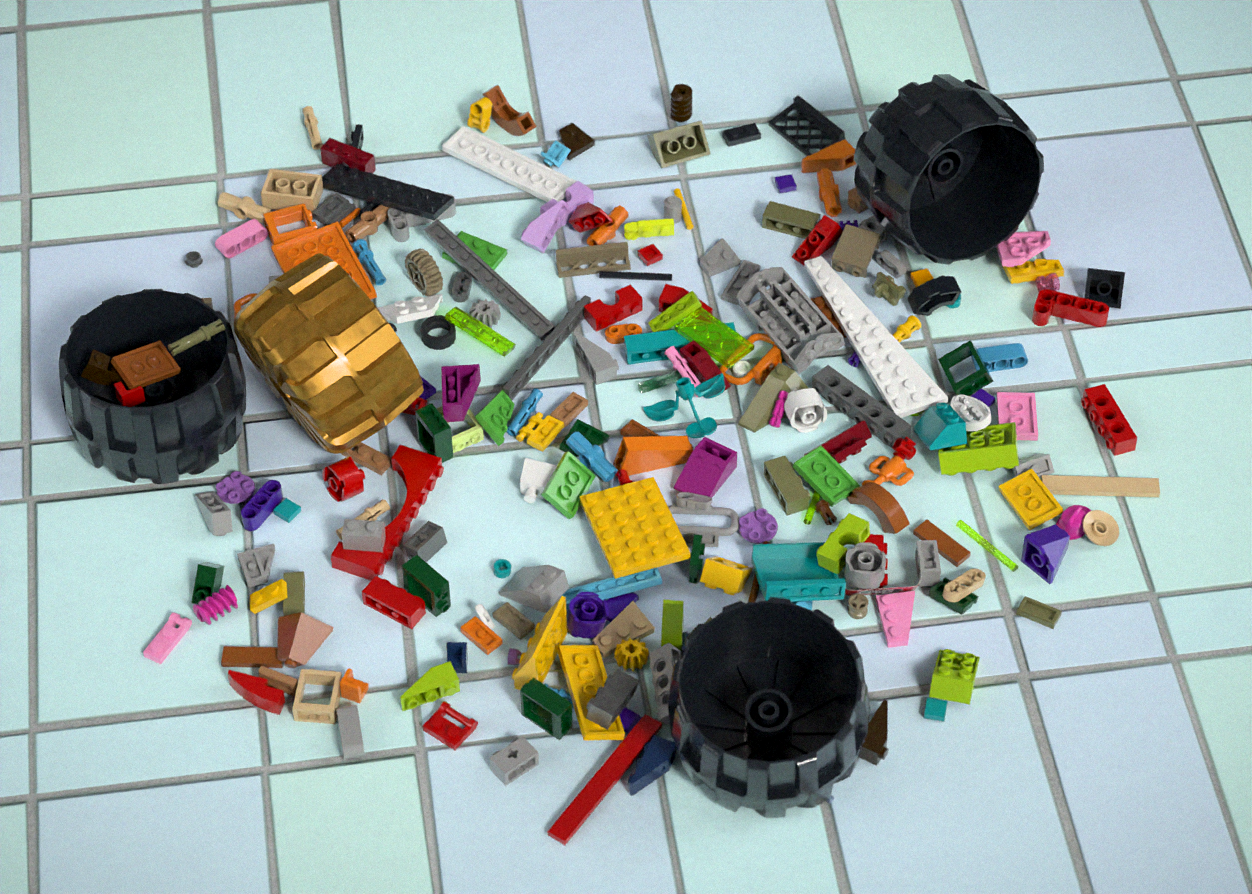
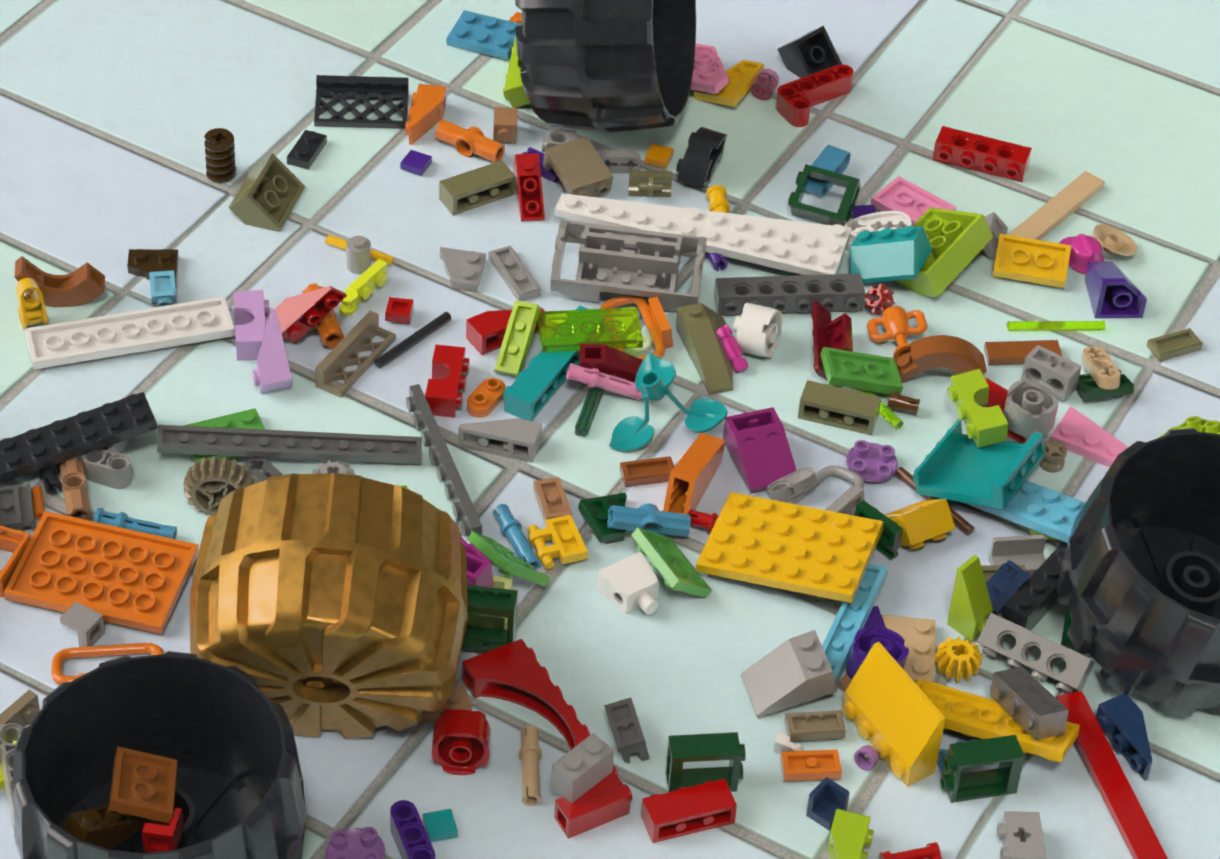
camera: 55 degrees left, 5 degrees down
olive pin [168,319,225,356] -> none
teal bush [493,559,511,578] -> none
sticker [845,576,922,596] -> none

